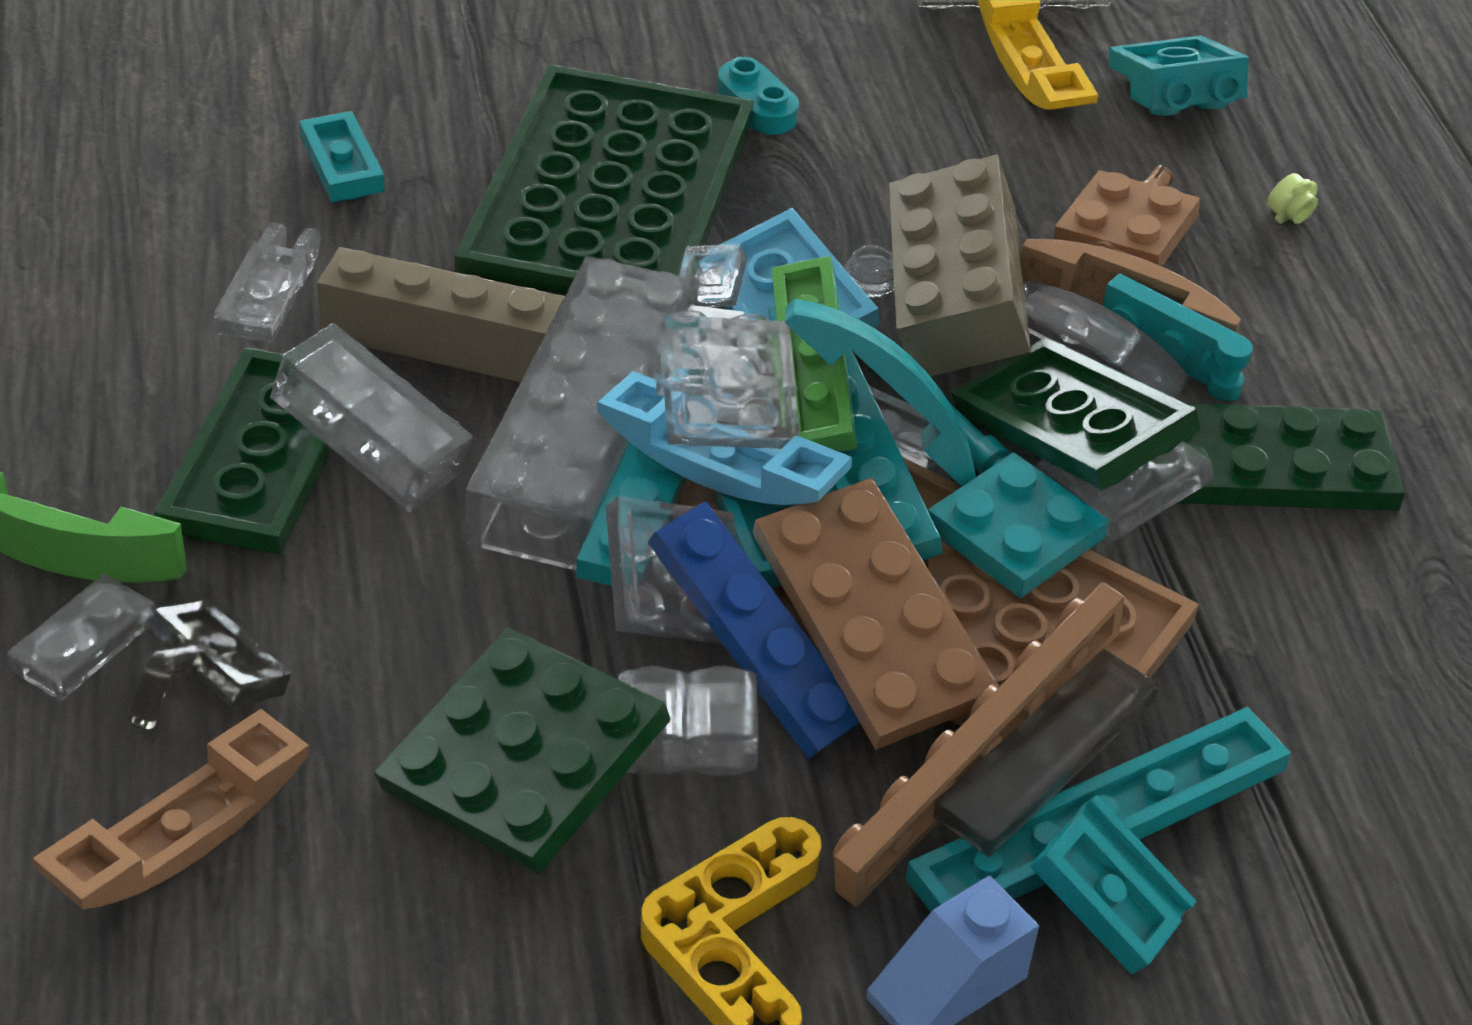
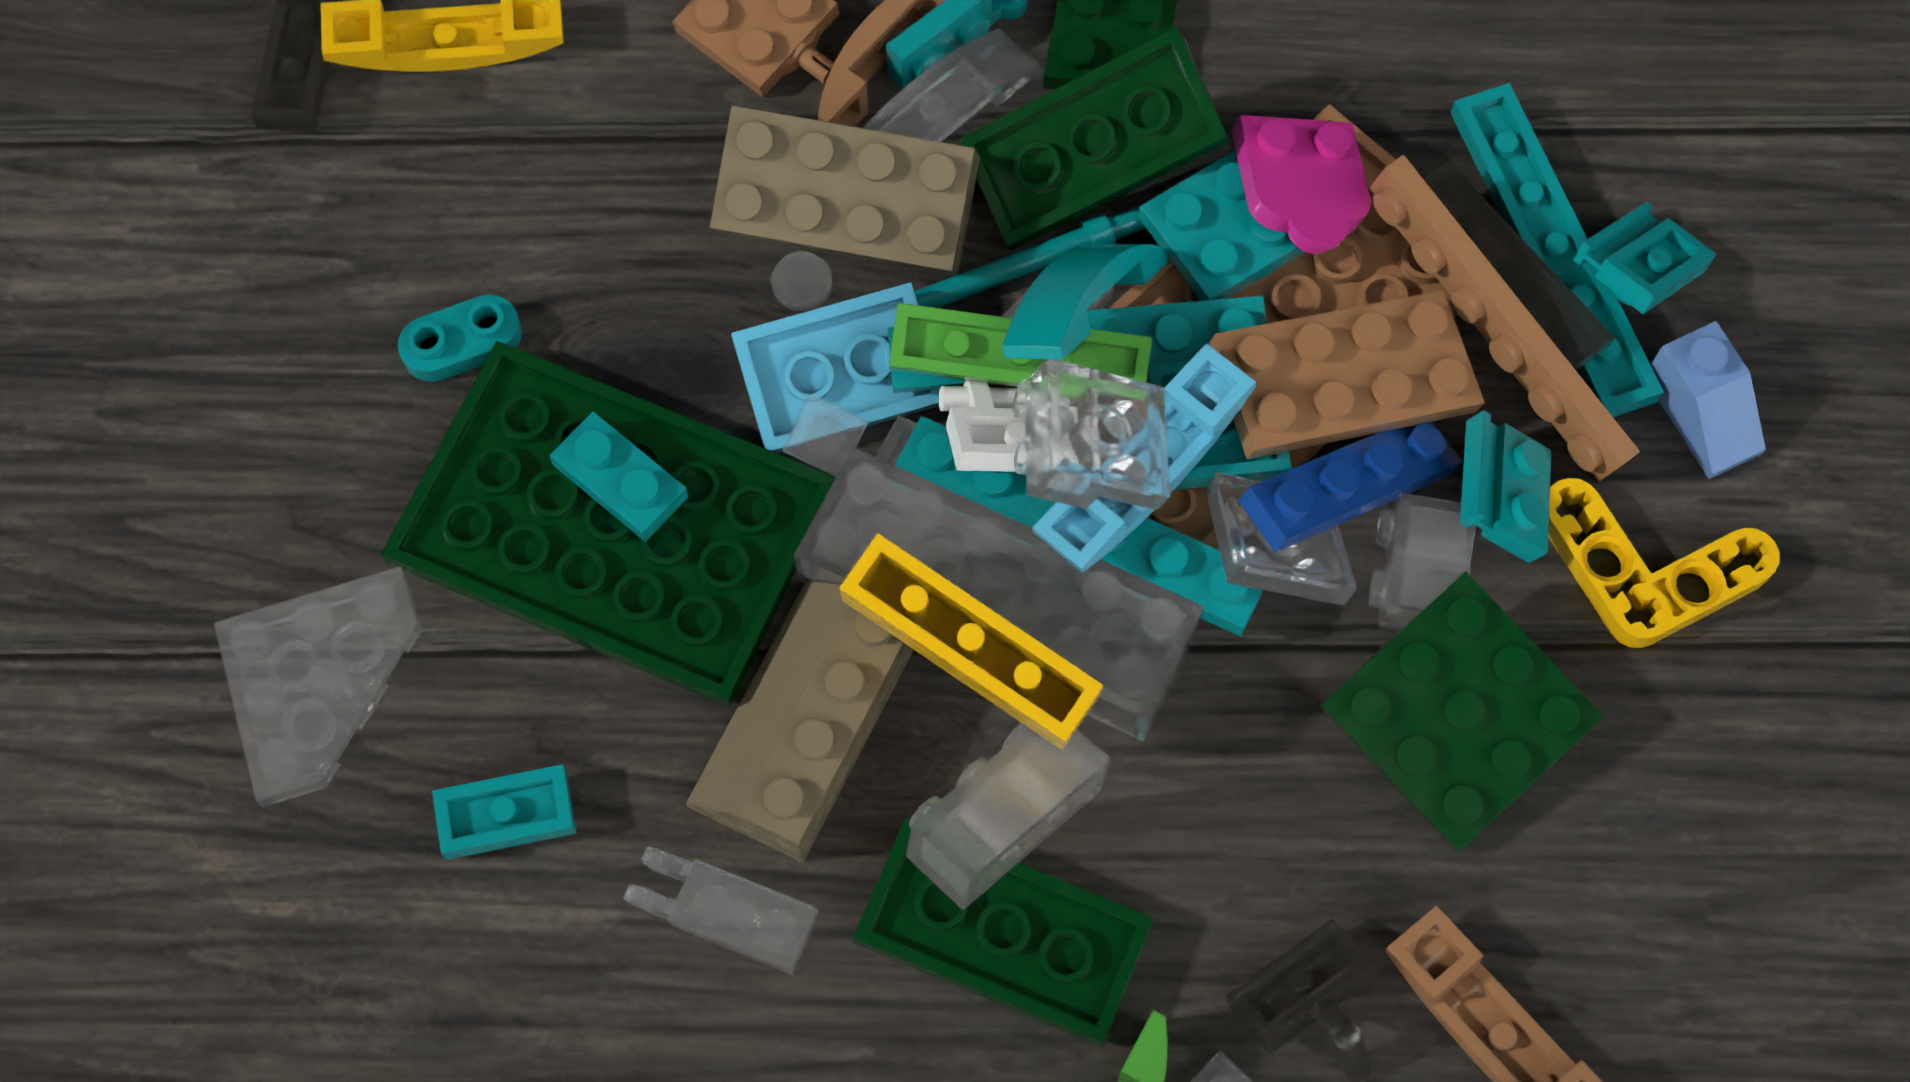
camera: 75 degrees left, 25 degrees up
none -> clear plate [214,566,422,807]
none -> teal plate [549,412,689,542]
none -> yellow brick [839,533,1104,751]
none -> dark pink plate [1231,115,1371,254]
none -> teal plate [1460,410,1551,563]

